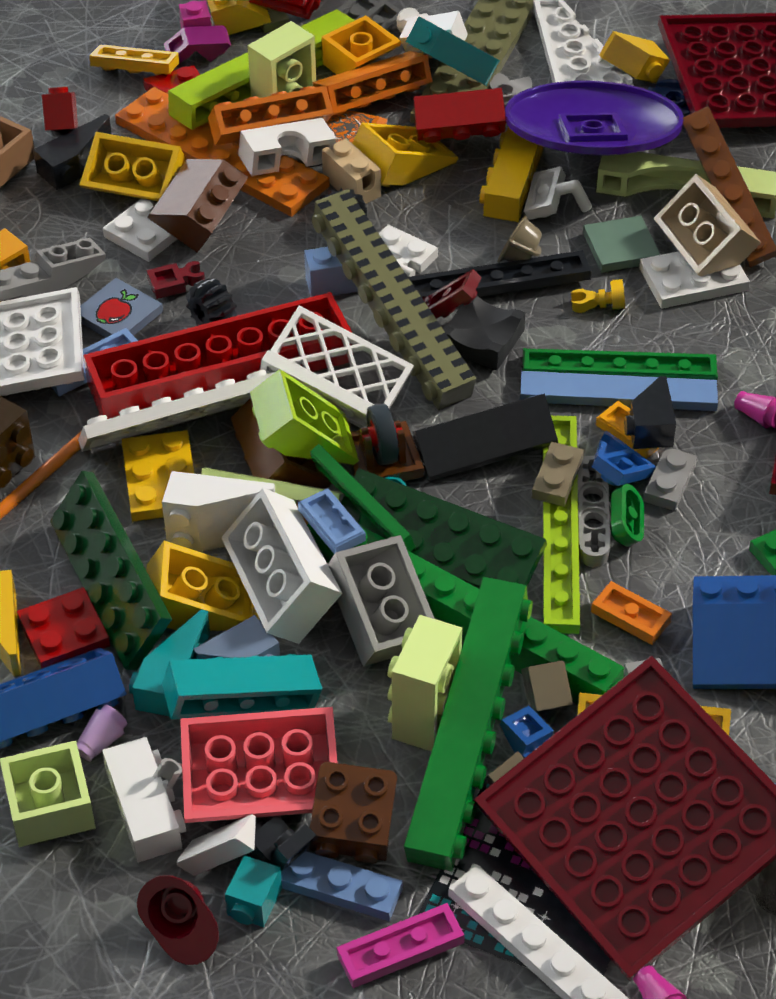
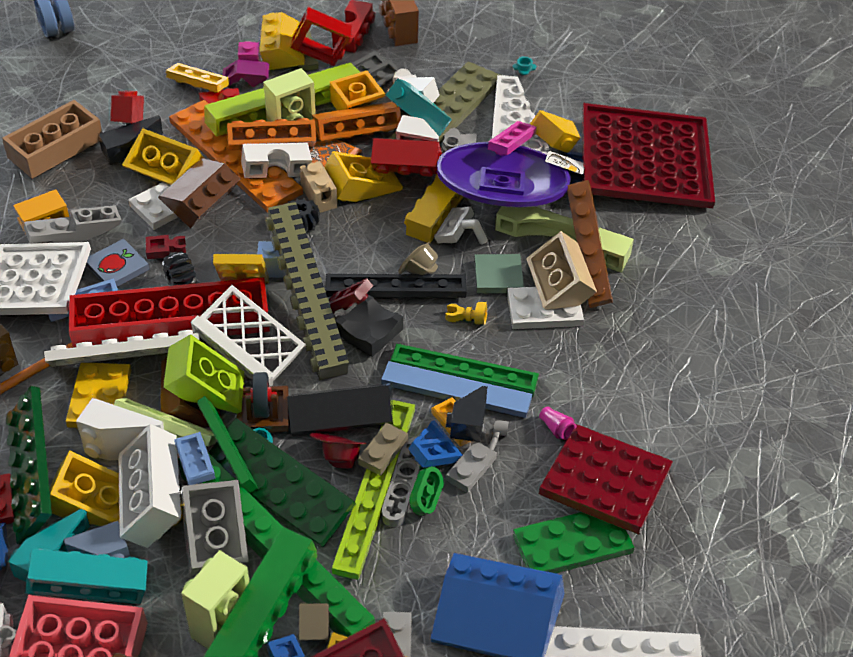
camera: 10 degrees right, 0 degrees up
white plate [379,225,438,277] -> none
orange plate [591,581,672,645] -> none
none -> yellow plate [213,254,269,284]
none -> dark red piece [310,433,366,469]
none -> white slope [396,115,439,142]
none -> dark pink plate [488,121,537,156]
none -> light grey hand [488,420,509,450]
none -> sticker [545,151,584,174]

